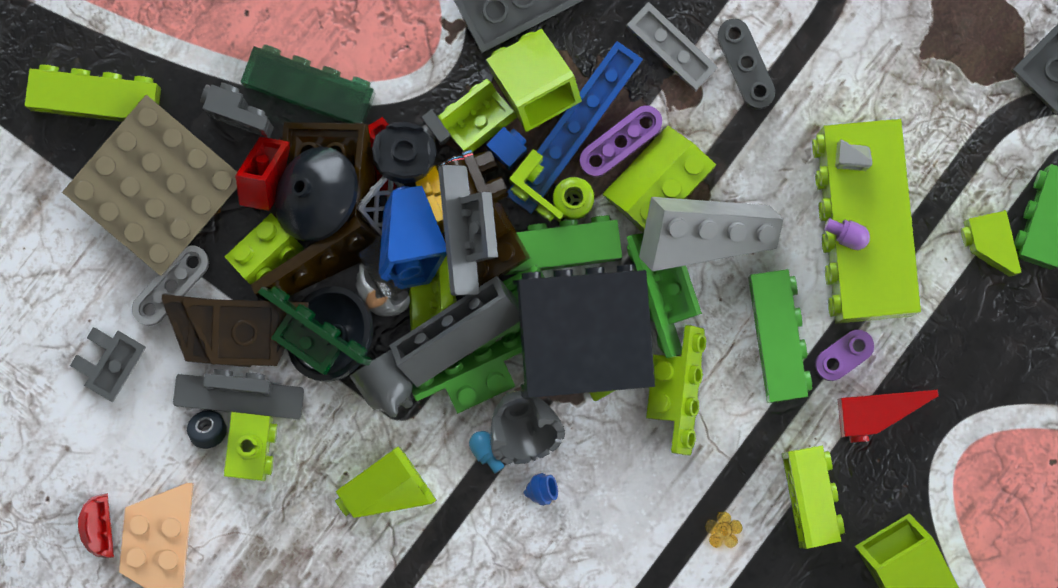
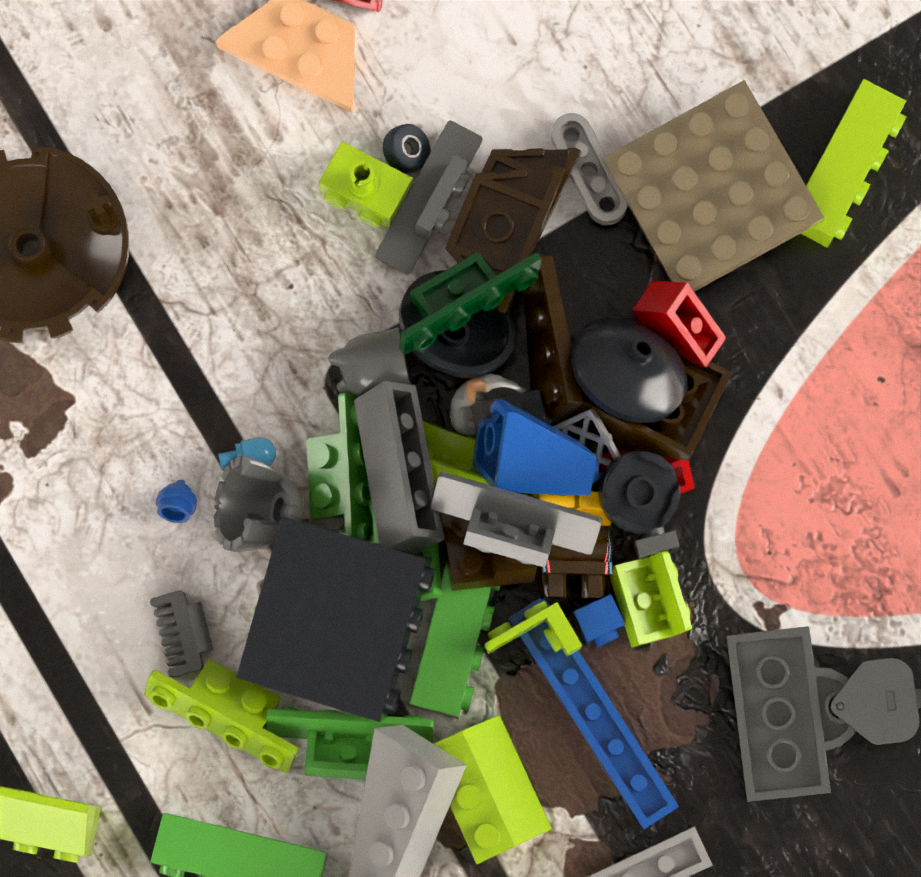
camera: 115 degrees right, 5 degrees down
dark grey plate [70,327,146,402] -> none
dark grey plate [200,83,274,138] -> none
lime bracket [224,213,304,285] -> none
clear green brick [240,44,376,124] -> none
lime slope [335,446,437,518] -> none
lime slope [486,29,582,132] -> none
lime head [553,177,594,220] -> none
medium lavender plate [580,106,662,177] -> none
clear yellow plant [705,512,743,548] -> none
none -> dark grey piece [150,590,213,678]

